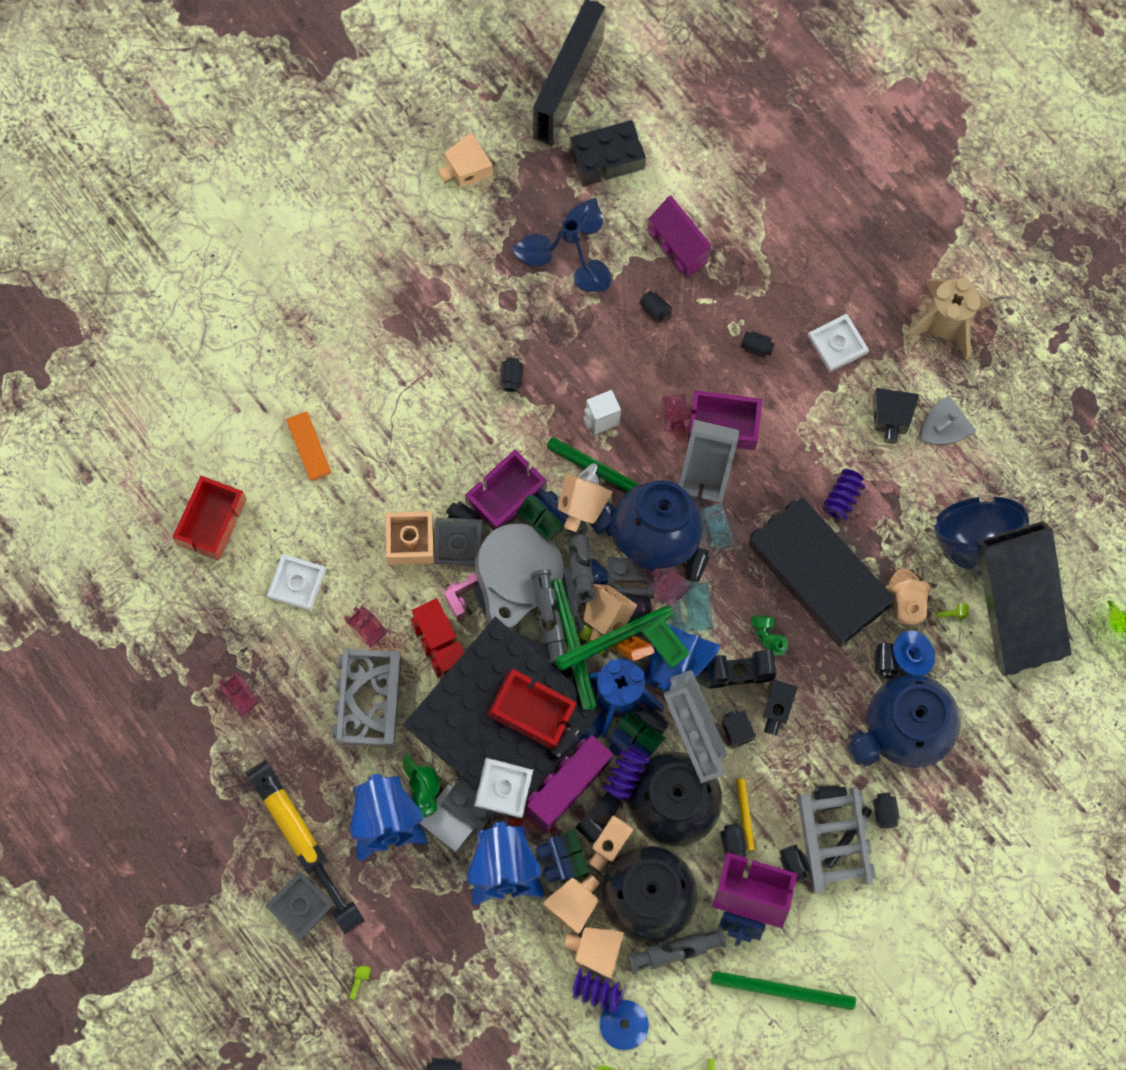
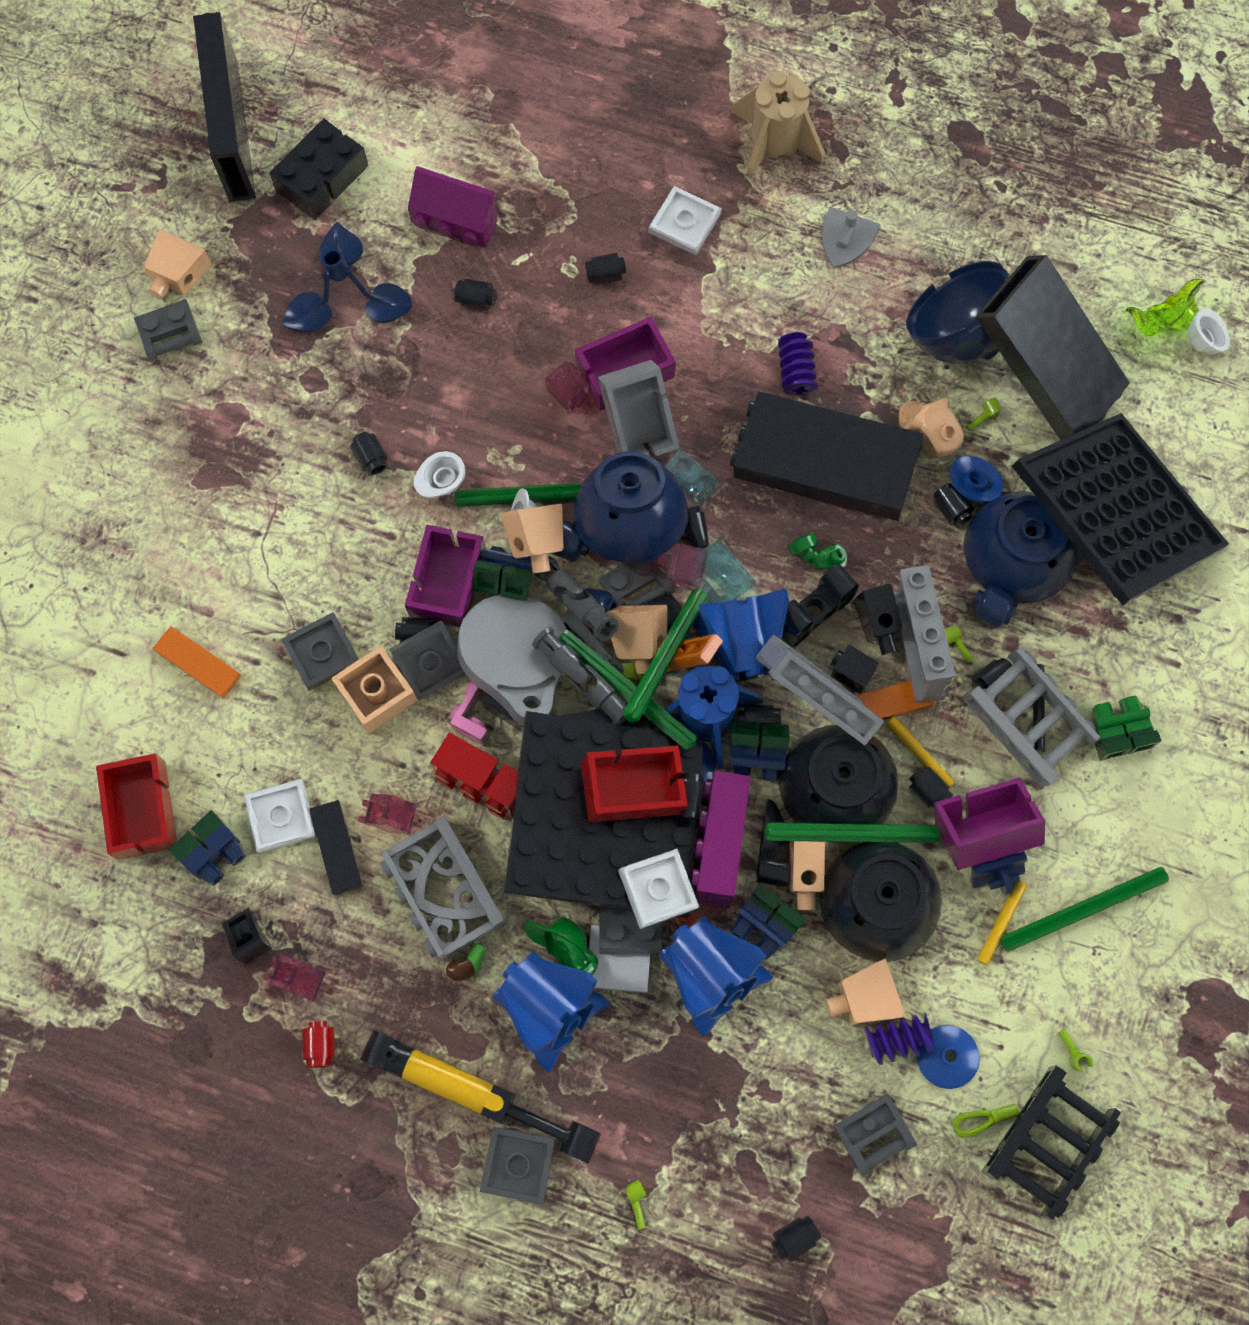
camera: 30 degrees left, 0 degrees up
light nougat torso [543,874,600,936] -> none
white brick [583,390,621,435] -> none
dark purple piece [602,746,650,800] -> none
dark grey piece [627,926,727,975] -> none
green tile [641,616,690,669] -> none
black brick [779,844,810,882] -> none
black brick [872,792,900,829] -> none
black torso [873,388,919,444] -> none
none -> dark grey plate [134,299,203,361]
none -> dark blue hips [168,810,246,886]
none -> black slope [222,907,272,964]
none -> dark grey plate [281,612,359,691]
none -> red brick [302,1021,335,1068]
none -> black tile [310,800,363,896]
none -> white piece [414,451,465,499]
none -> arm [446,943,487,981]
none -> green axle [764,822,941,843]
none -> dark grey plate [833,1094,917,1178]
none -> orange tile [856,681,934,720]
none -> light grey fence [894,565,955,703]
none -> lime hand [944,626,973,663]
none -> yellow bar [977,880,1028,966]
none -> black plate [1012,413,1229,606]
none -> hips [1092,695,1162,761]

